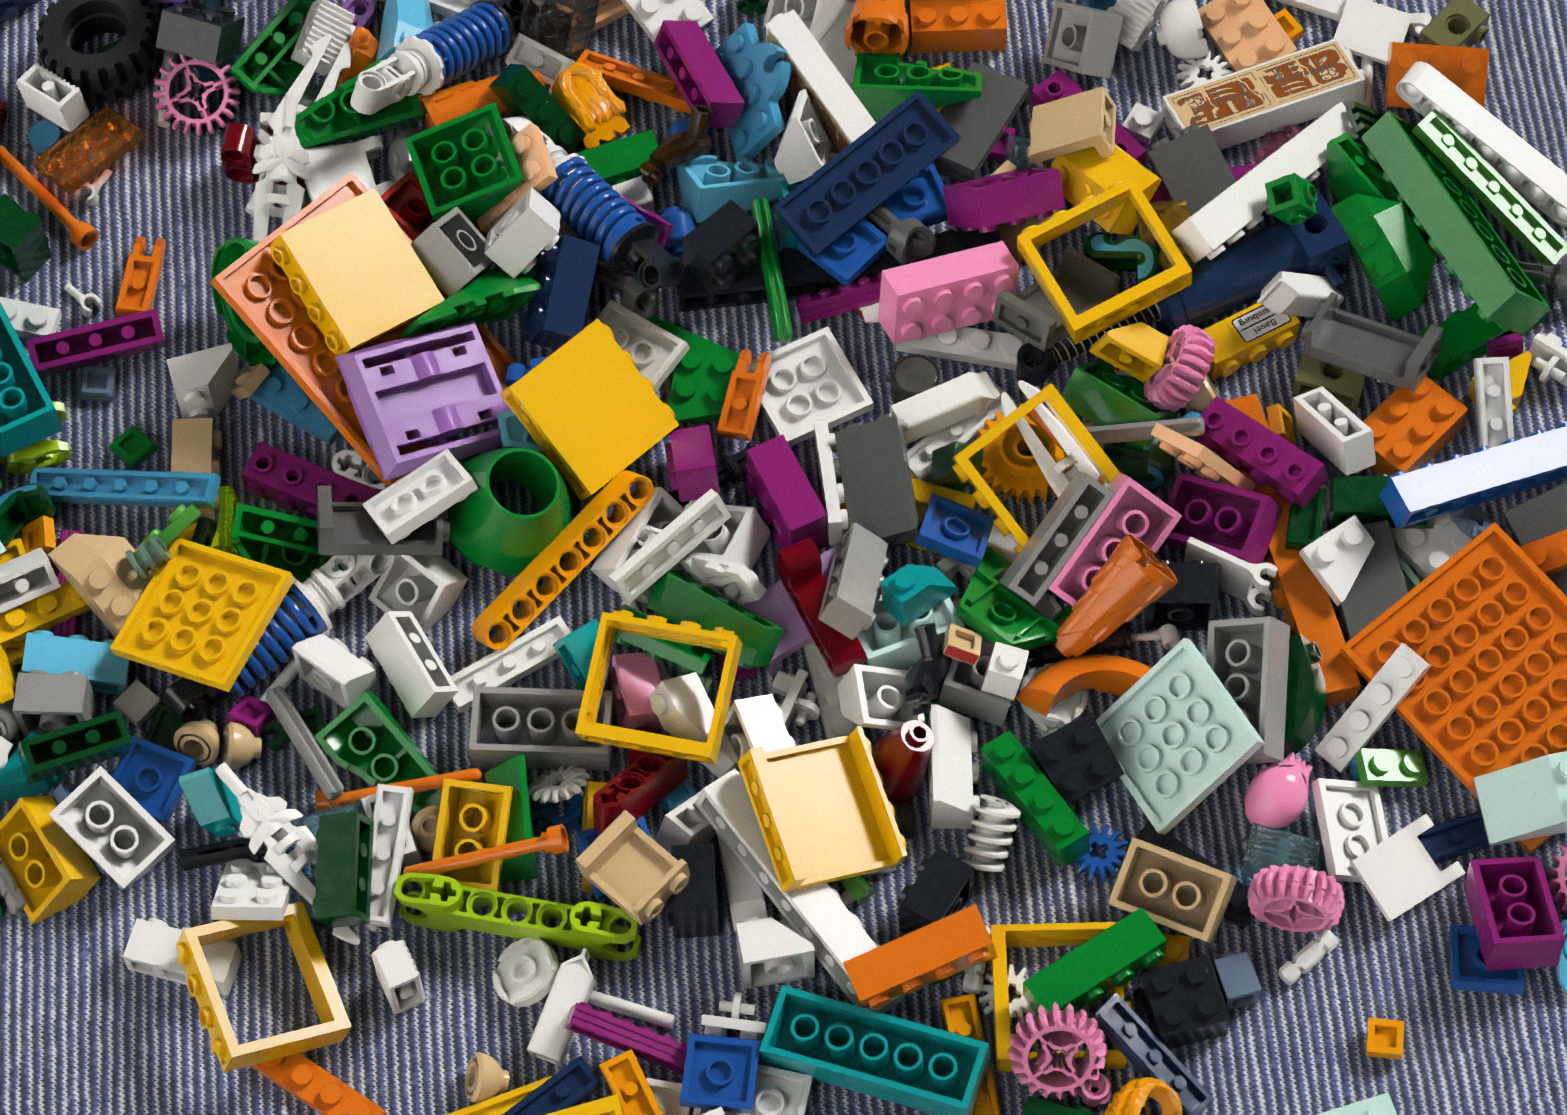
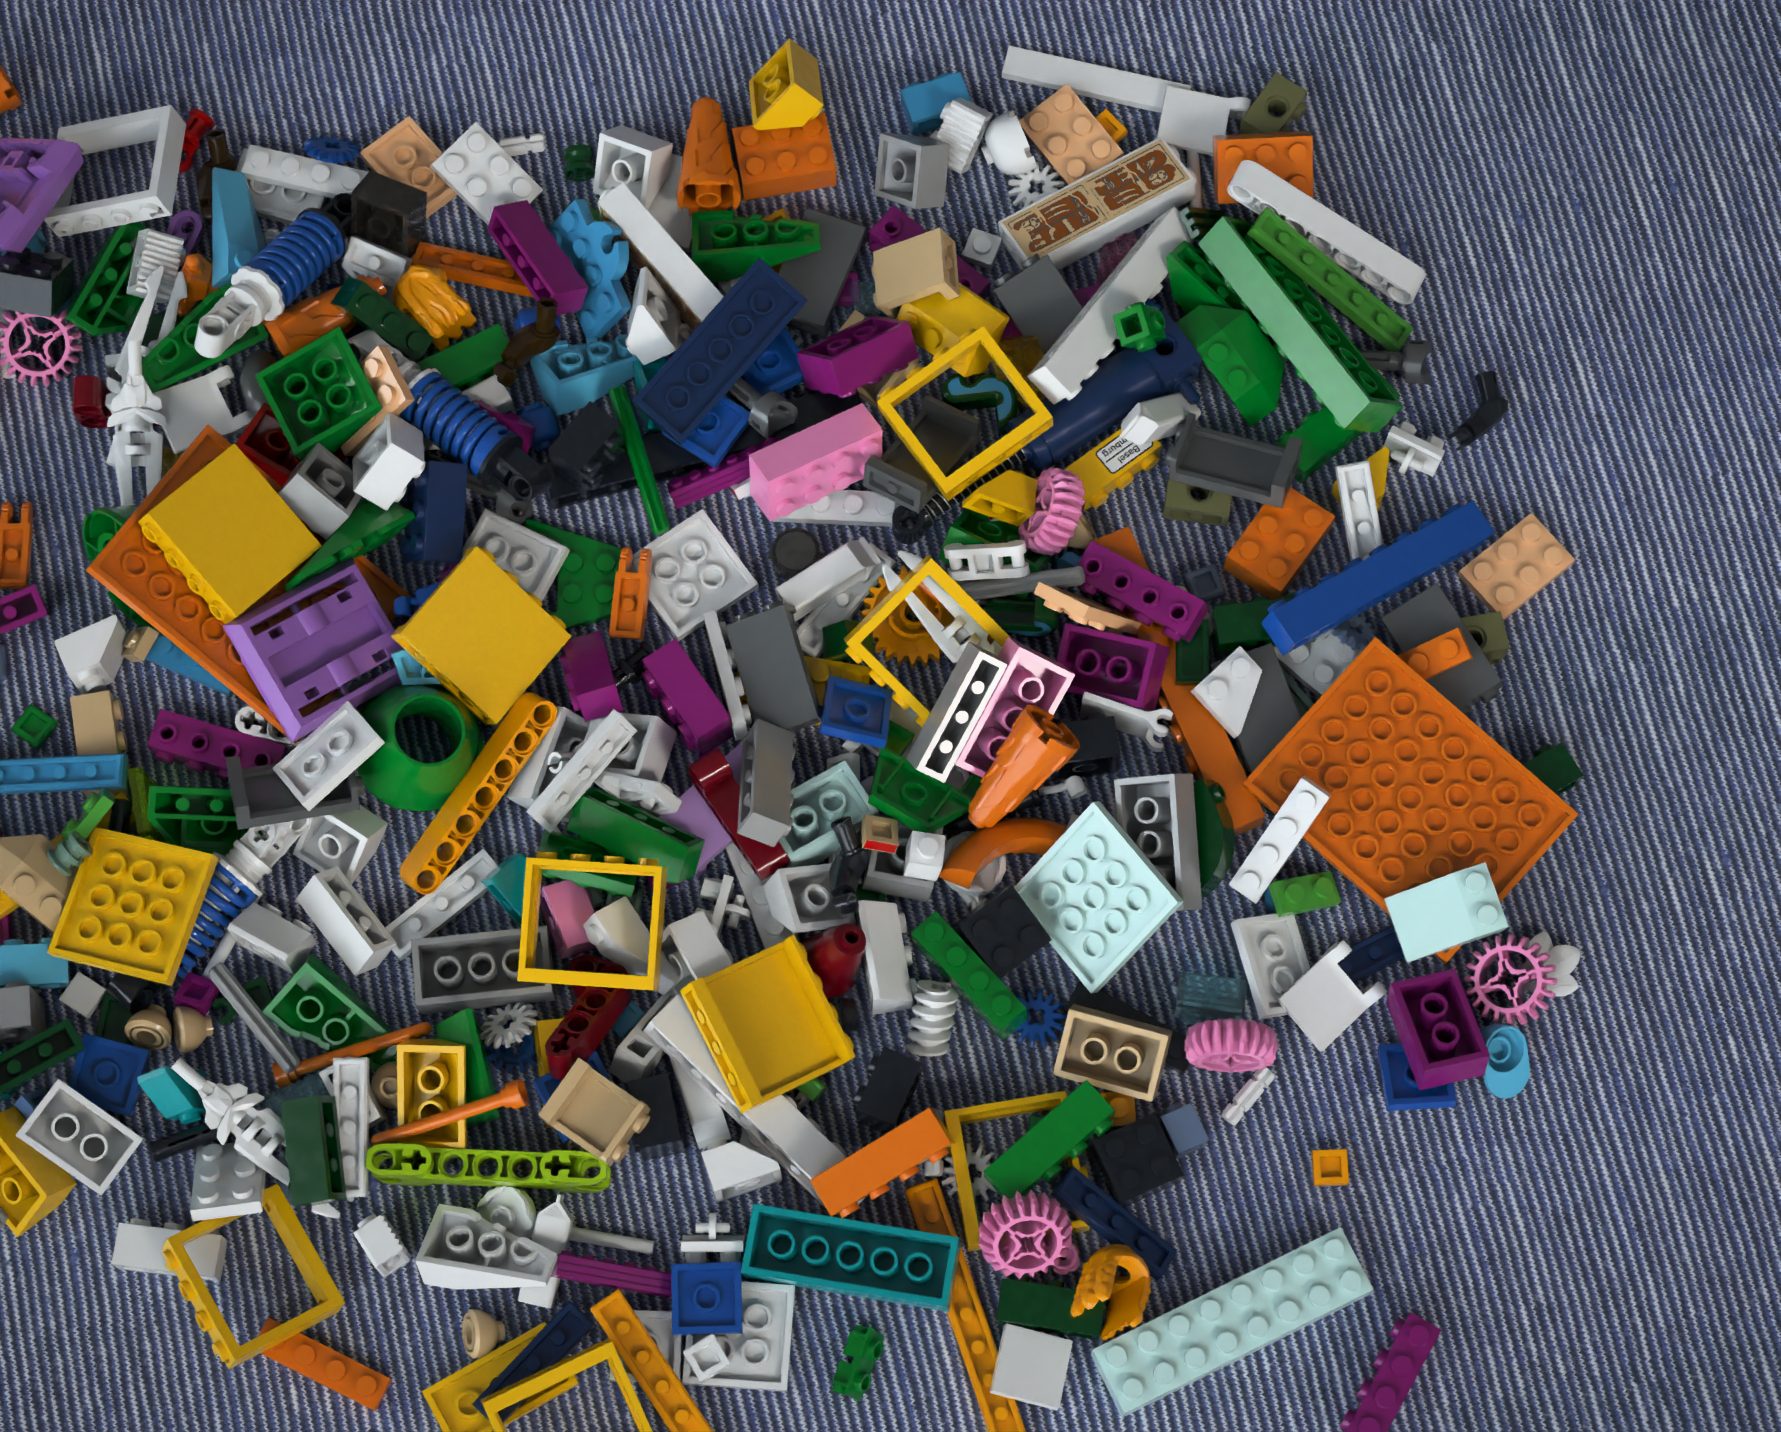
camera: 10 degrees left, 10 degrees up
teal slope [881,564,957,628] -> none
bright pink helmet [1244,752,1312,831] -> none
light orange plate [1266,403,1297,445] -> none
white brick [1293,386,1376,476] -> none
magenta tile [1487,333,1523,360] -> none
none -> white wedge [415,1204,558,1290]
none -> white plate [943,540,1030,581]

